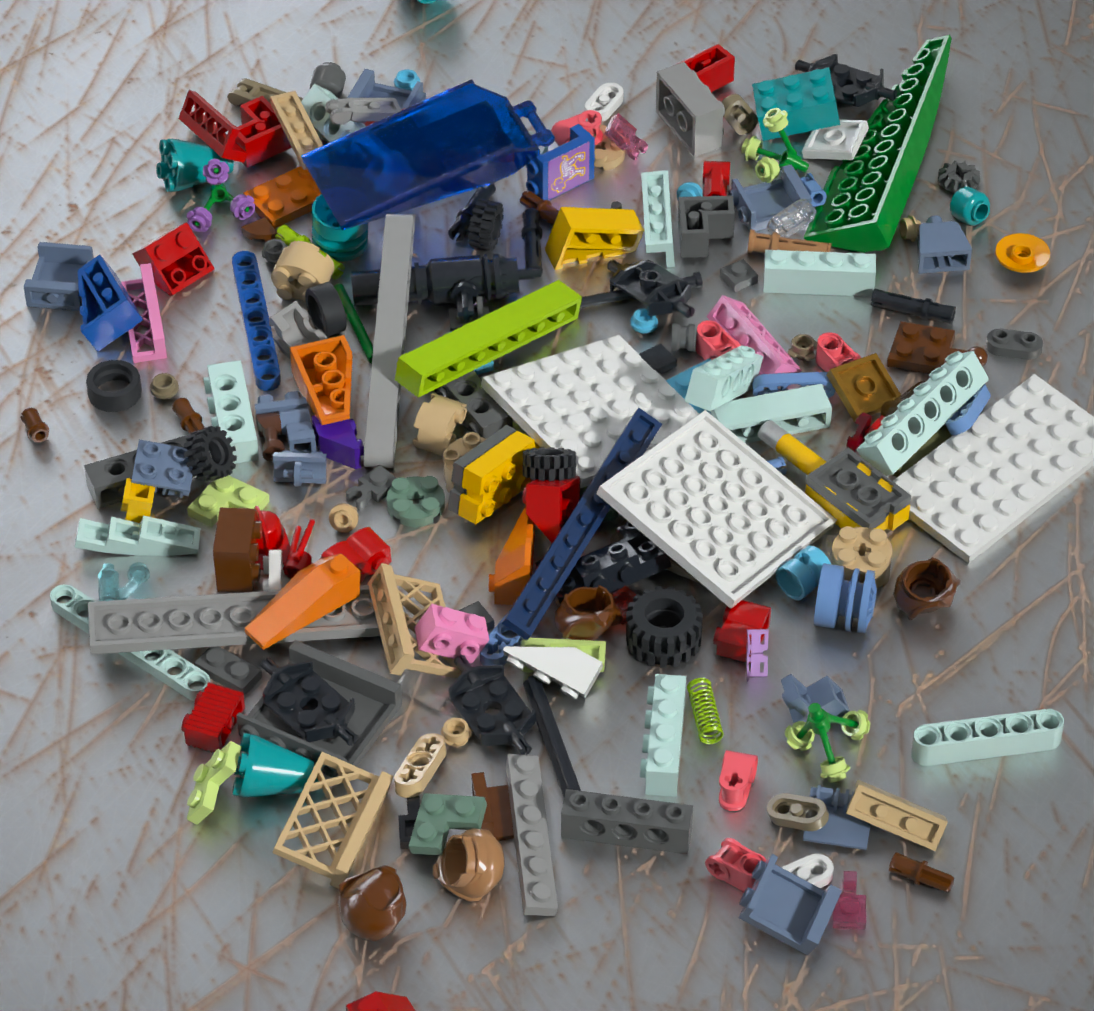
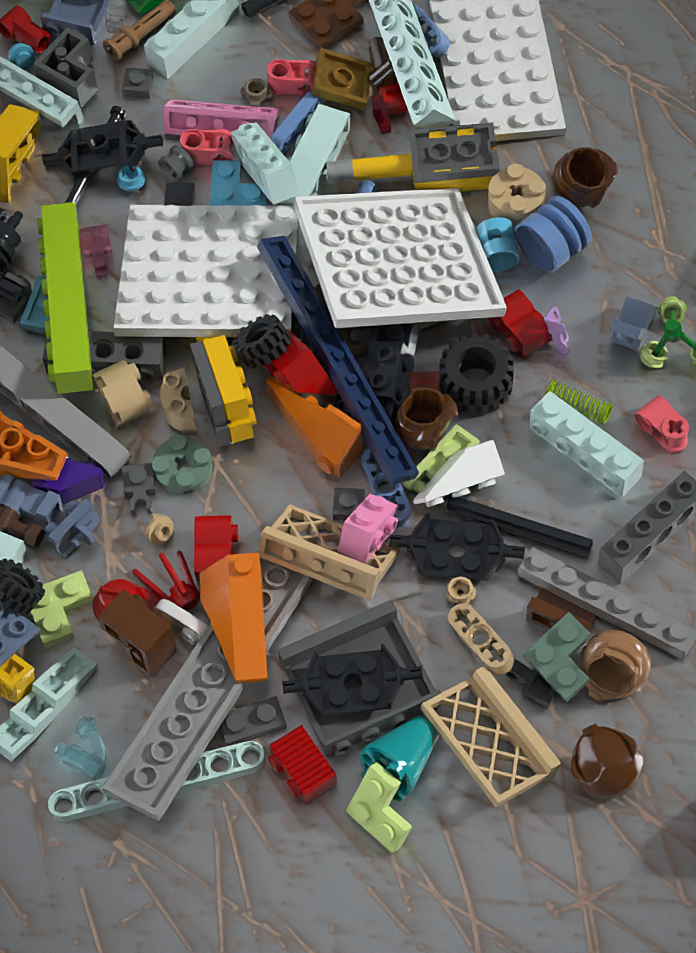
camera: 50 degrees left, 15 degrees up
none -> clear pink plate [79,224,112,276]

